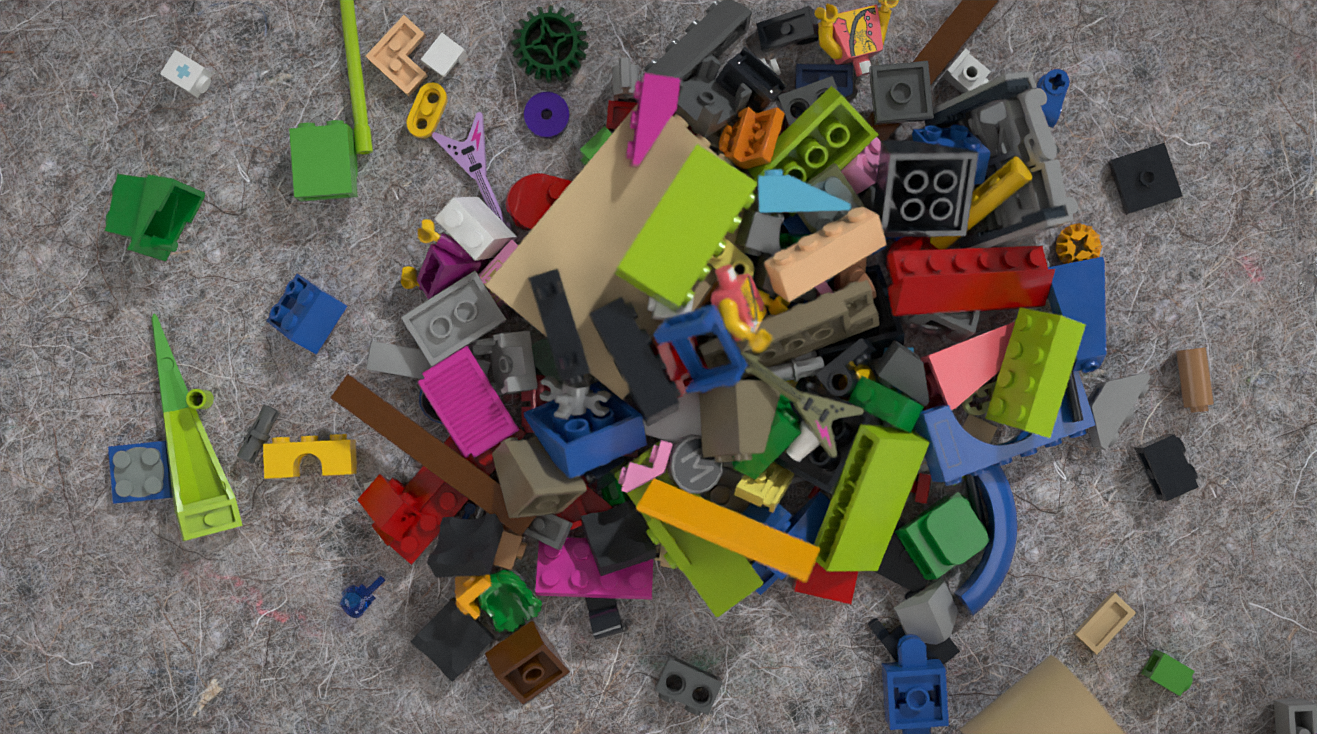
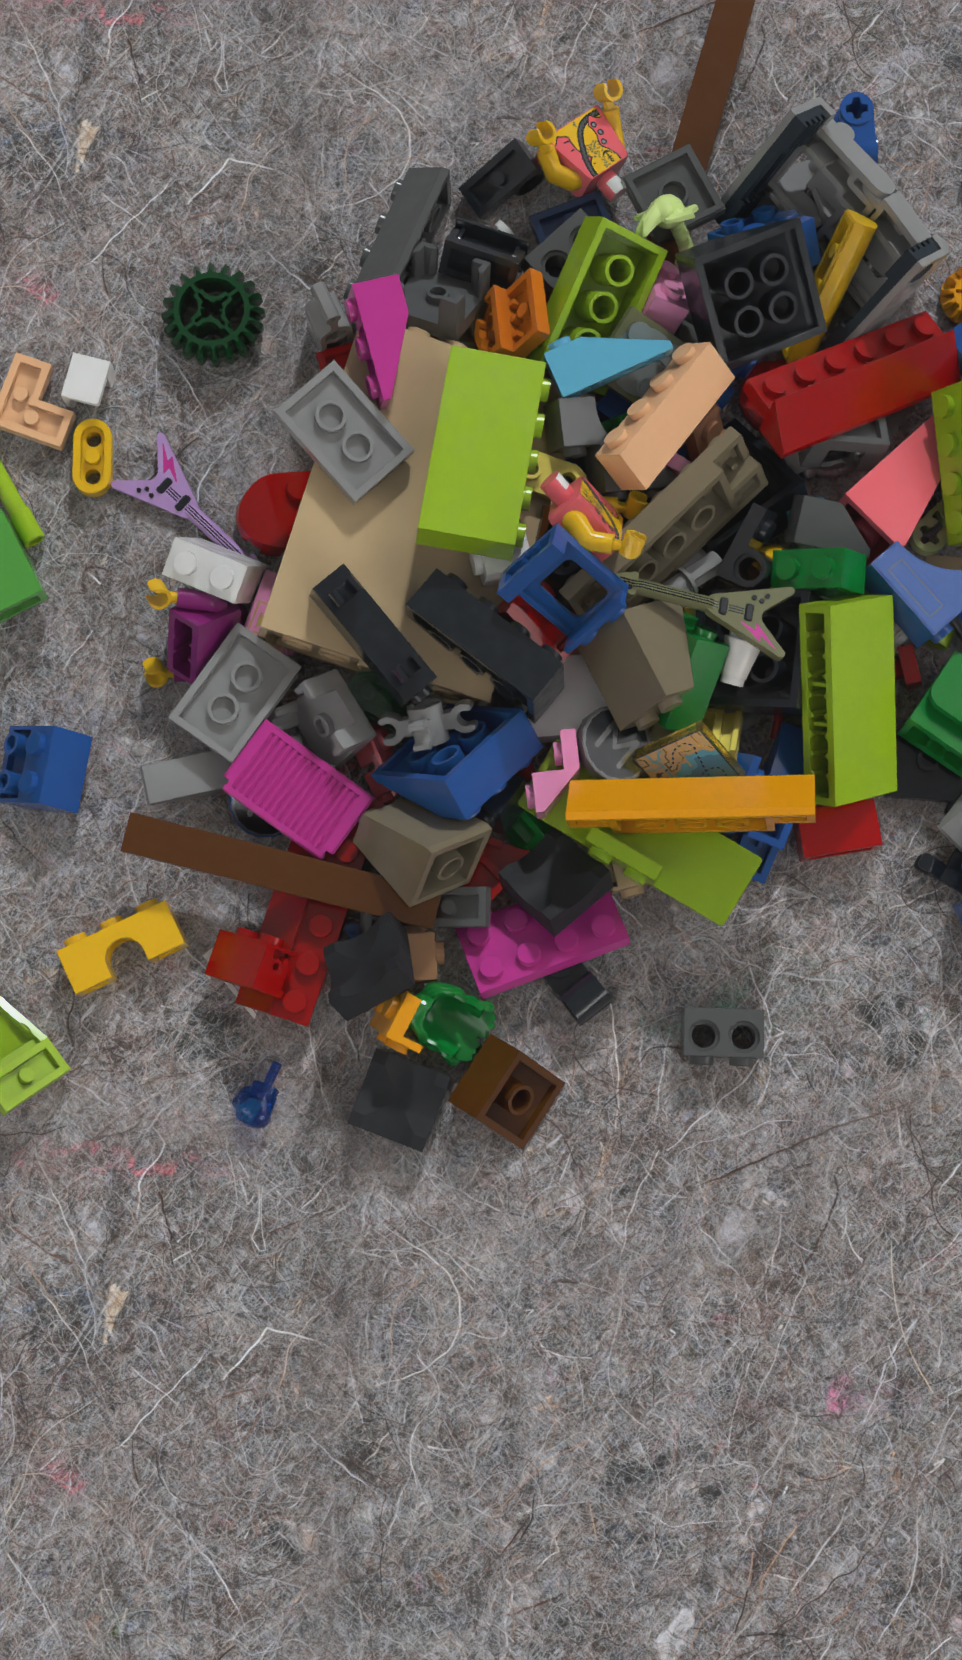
camera: 20 degrees left, 5 degrees down
dark grey pin [237,404,281,464] -> none
dark purple piece [524,92,570,139] -> none
white brick [942,48,991,94] -> none
none -> light grey plate [273,360,415,505]
none -> tile [633,720,746,778]
none -> yellowish green piece [634,194,699,269]

